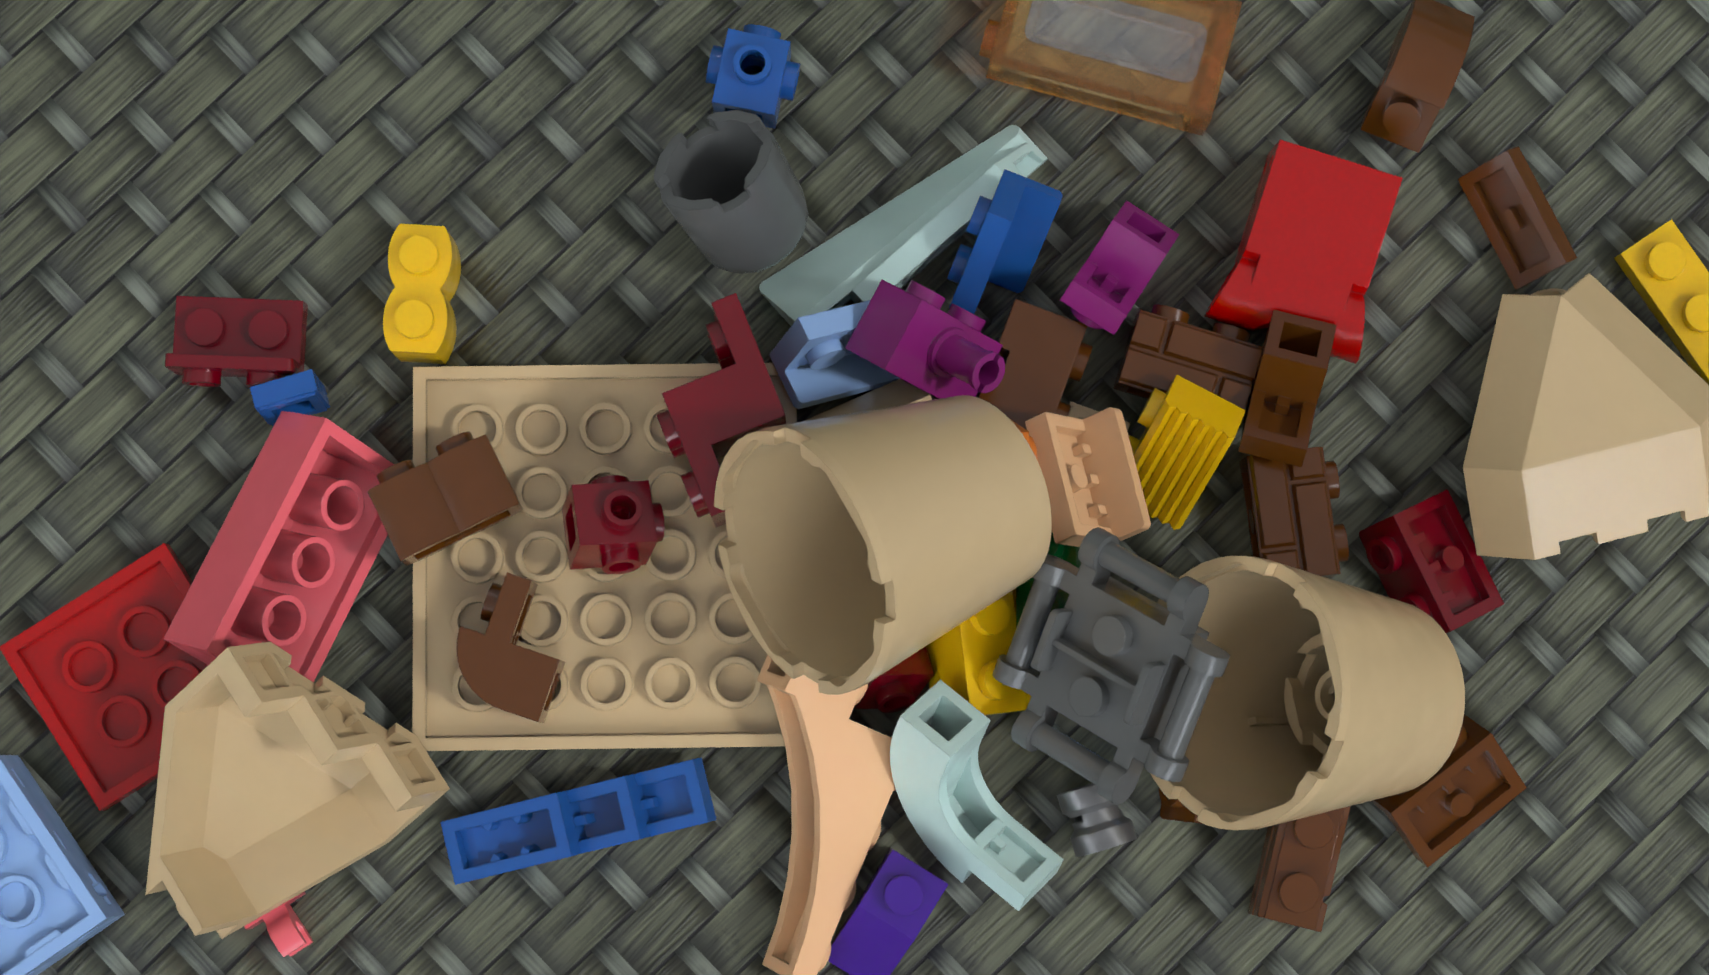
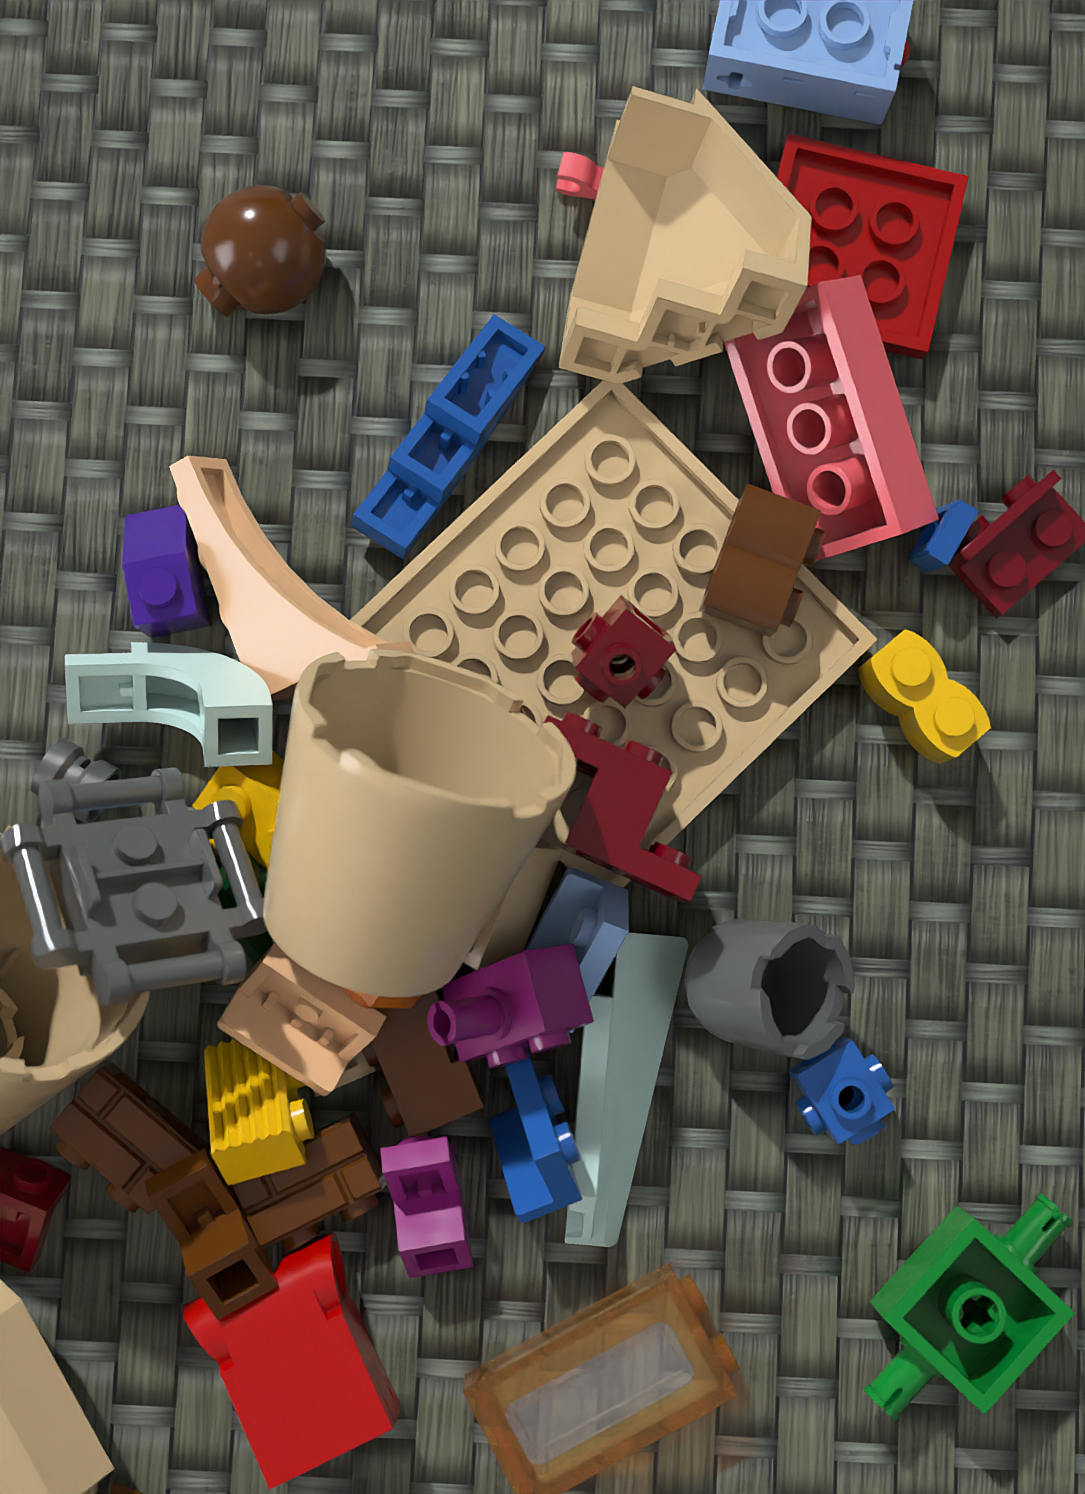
camera: 145 degrees right, 0 degrees up
reddish brown brick [457,572,565,723] -> none

